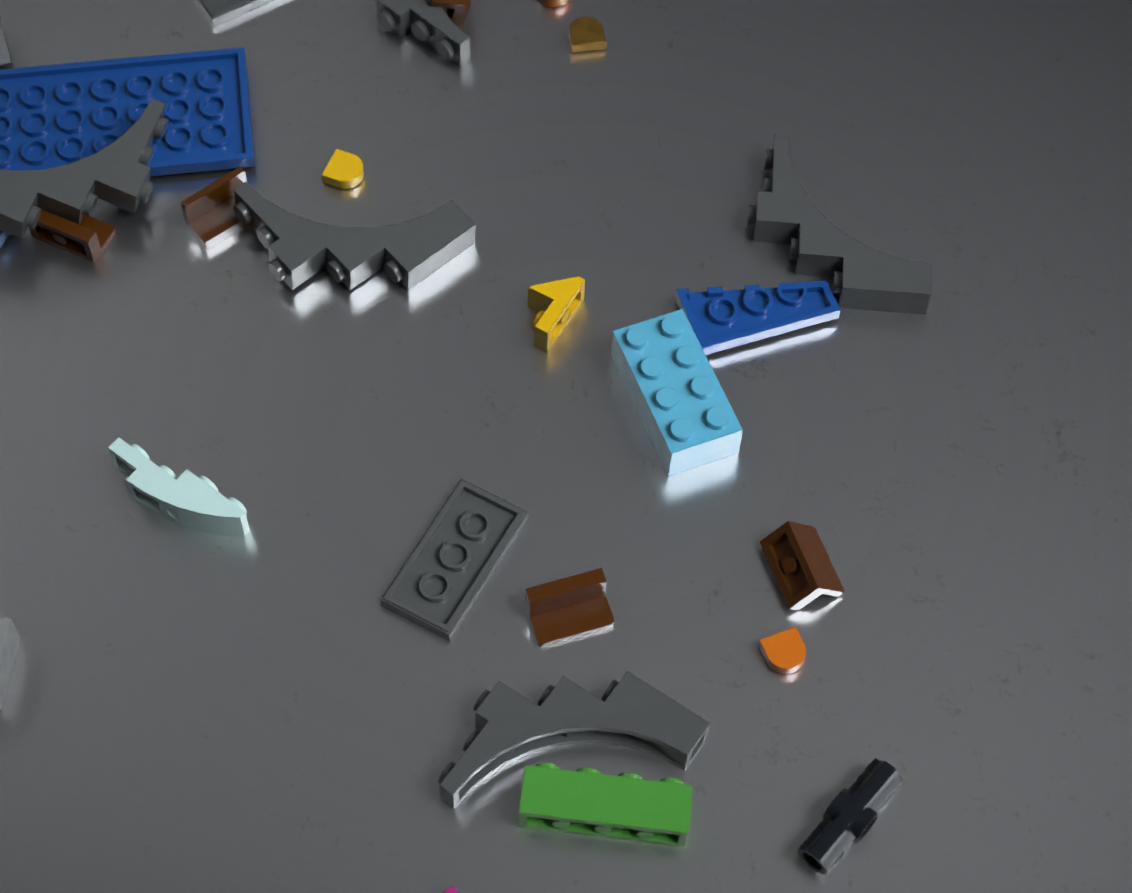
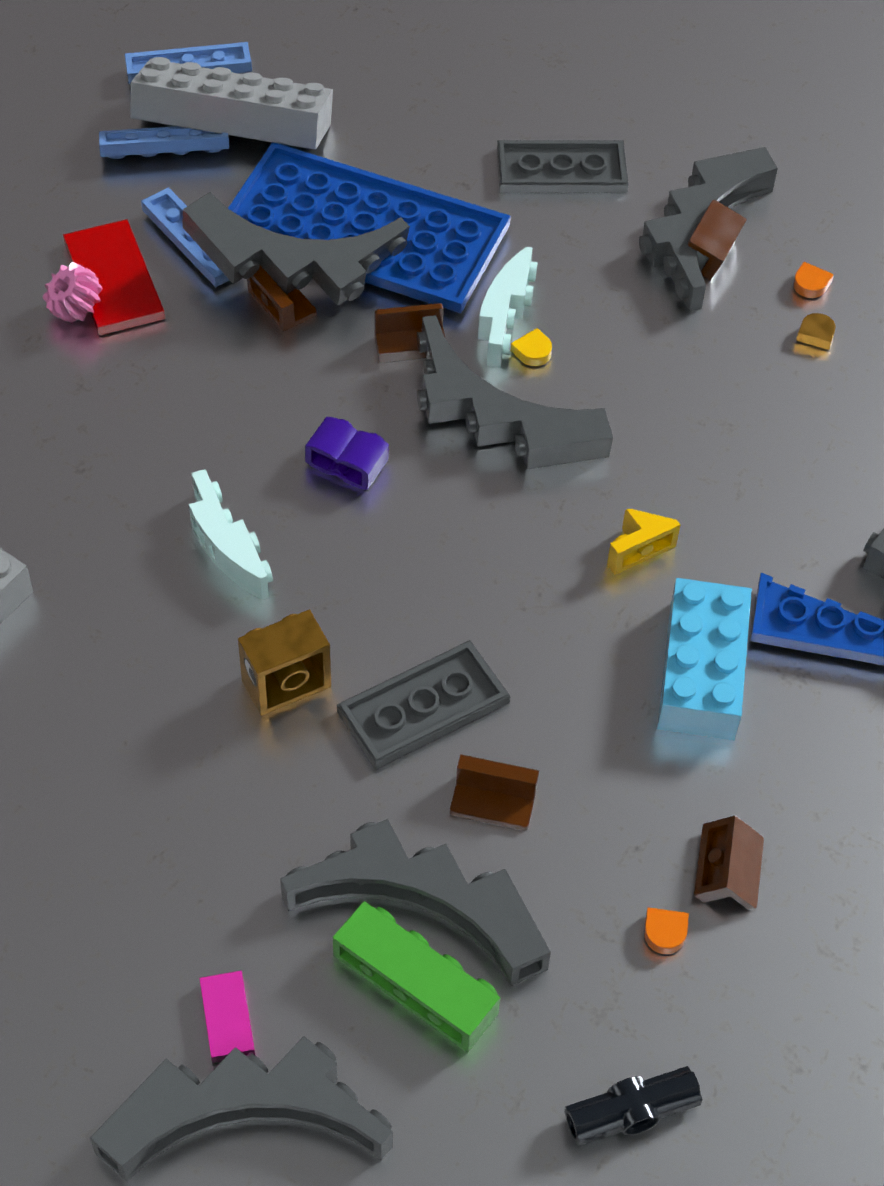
camera: 30 degrees right, 5 degrees down
none -> pearl gold brick [238,609,331,716]
none -> dark purple brick [305,417,389,490]
none -> light aqua slope [478,247,538,368]

